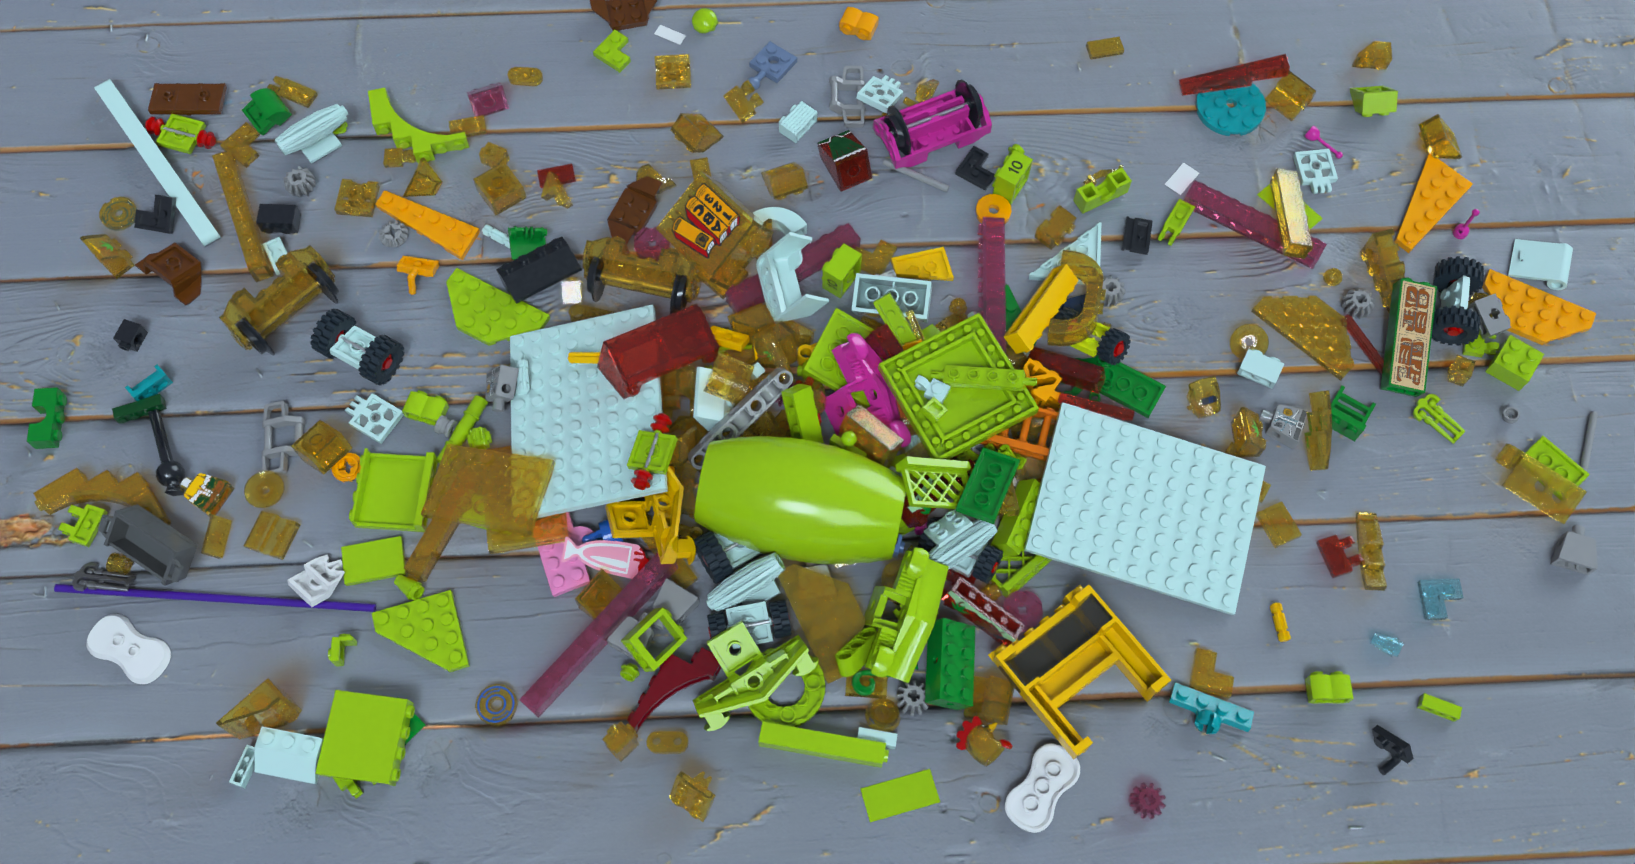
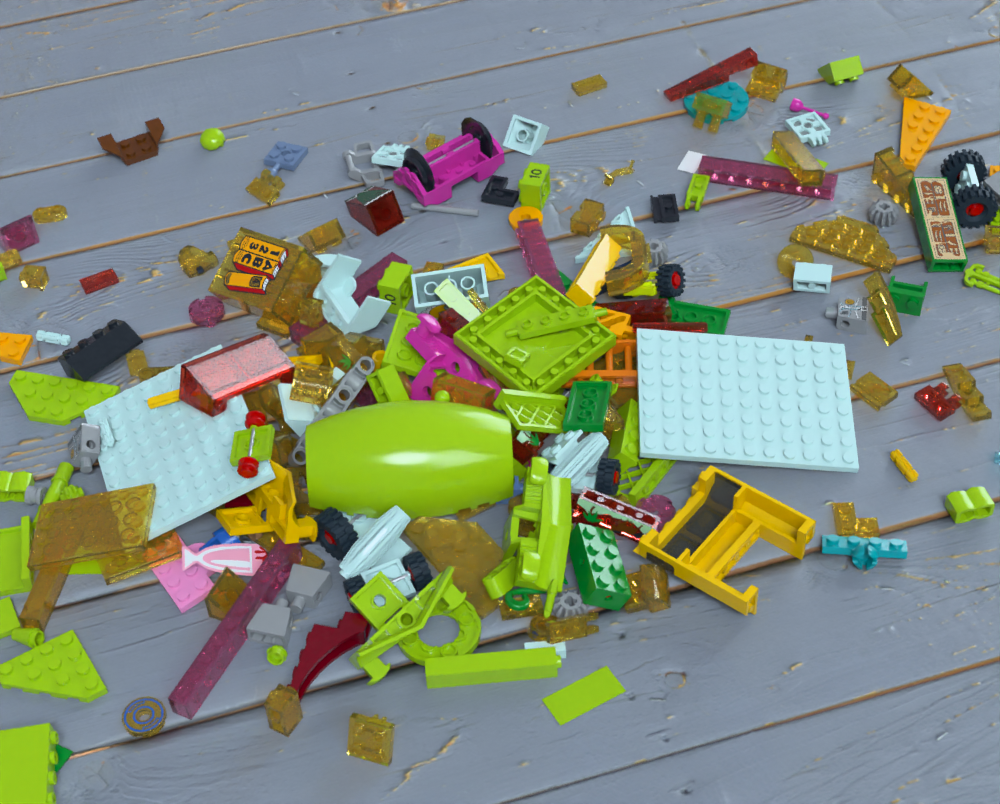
camera: 10 degrees left, 20 degrees down
clear yellow brick [473,162,526,216] -> none
green hinge [508,226,547,260] -> none
clear yellow slope [541,171,573,209] -> none
clear yellow piece [583,236,702,319] -> none
lime plate [593,30,631,73] -> none
reddish brown piece [607,176,662,244] -> none
lime window [621,607,688,672] -> none
clear yellow plate [646,731,689,754] -> none
white sticker [654,25,686,45] -> none
clear yellow brick [655,54,691,90] -> none
clear yellow slope [671,113,724,153] -> none
light aqua brick [779,101,817,143] -> none
light orange brick [839,7,879,40] -> none
light aqua plate [915,375,951,404] -> none
clear yellow piece [956,716,1013,767] -> none
white plate [1005,743,1080,833] -> none
lime arch [1073,168,1132,214] -> none
clear pink gear [1129,782,1166,819] -> none
clear yellow helmet [1187,376,1221,418] -> none
clear yellow slope [1231,407,1266,458] -> none
clear yellow plate [1323,268,1342,286] -> none
clear red axle [1341,315,1384,376] -> none
clear yellow slope [1352,41,1392,70] -> none
dark pink hinge [1453,209,1480,239] -> none
none -> clear yellow brick [297,297,324,328]
none -> light aqua slope [503,114,549,156]
none -> lime piece [543,579,558,619]
none -> clear yellow hinge [546,612,599,644]
none -> clear yellow brick [692,92,733,133]

